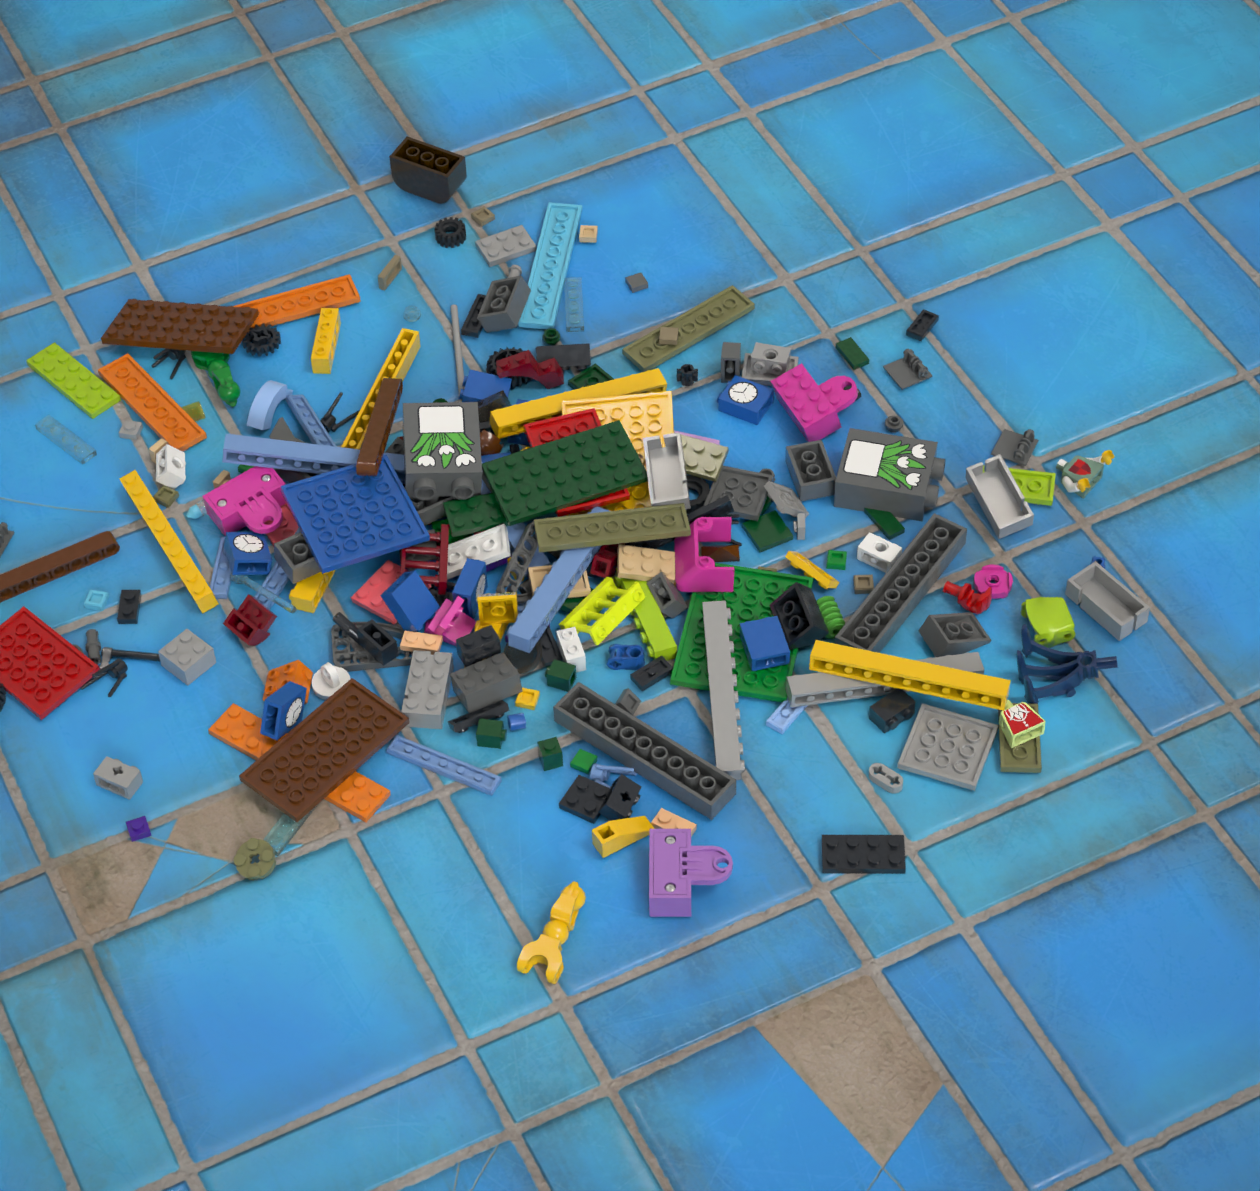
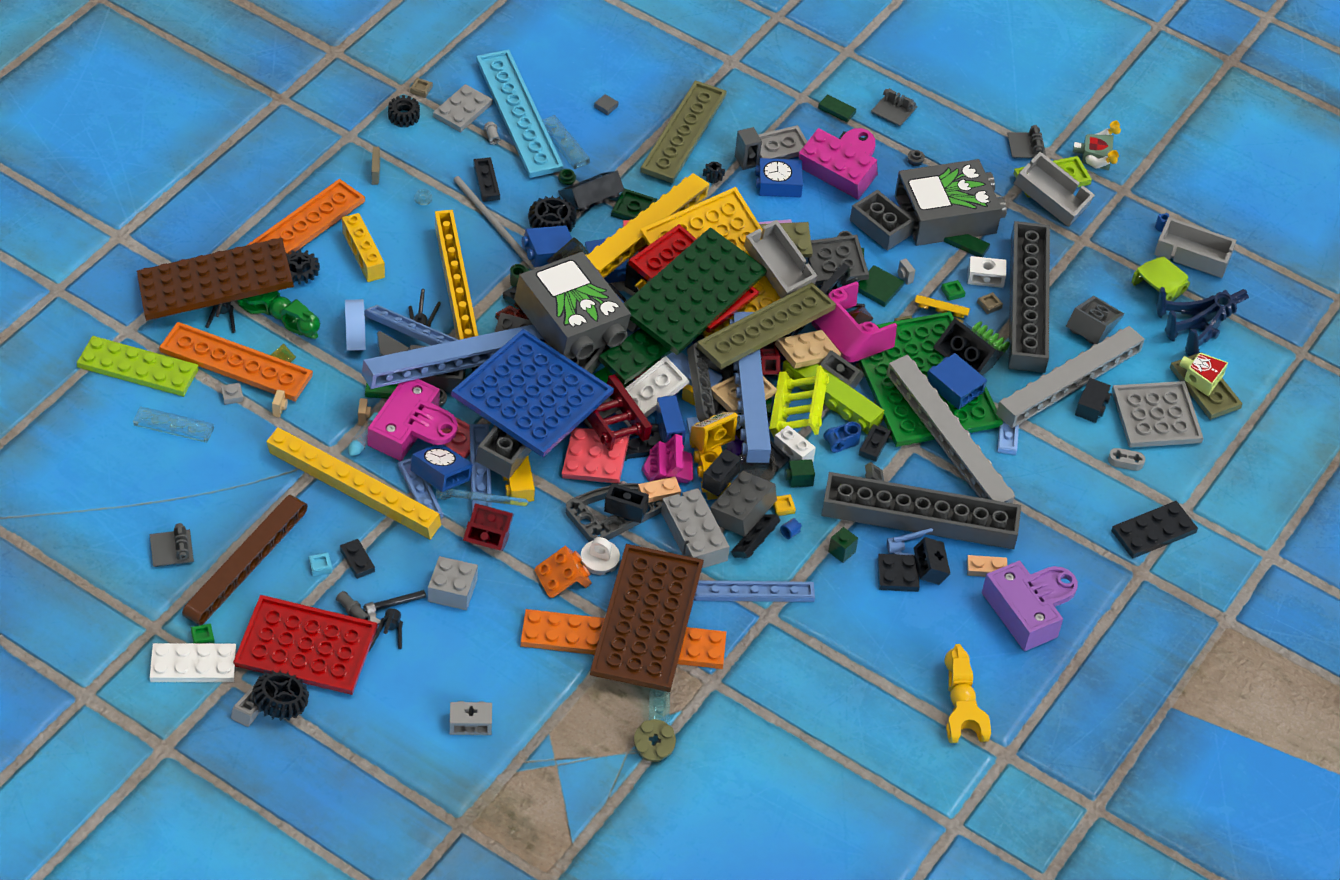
camera: 35 degrees left, 0 degrees up
dark purple plate [126,816,151,842] -> none
olive tile [153,485,179,508] -> none
white brick [156,444,186,490] -> none
blue brick [260,681,307,740] -> none
black axle [333,612,360,645] -> none
reddish brown beam [356,378,403,476] -> none
blue brick [380,570,440,632] -> none
dark brown brick [389,136,467,204] -> none
dark green brick [476,719,507,749] -> none
dark grey brick [477,276,531,333] -> none
dark red arch [496,350,564,389] -> none
green tile [570,749,598,774] -> none
tan plate [579,225,598,243] -> none
yellow slope [592,816,655,858] -> none
dark tan tile [659,327,679,345] -> none
light grey brick [751,342,791,375] -> none
light grey plate [764,481,809,518] -> none
yellow brick [809,640,1011,711] -> none
black plate [906,309,939,342] -> none
red piece [943,581,992,614] -> none
dark pink plate [974,564,1013,599] -> none

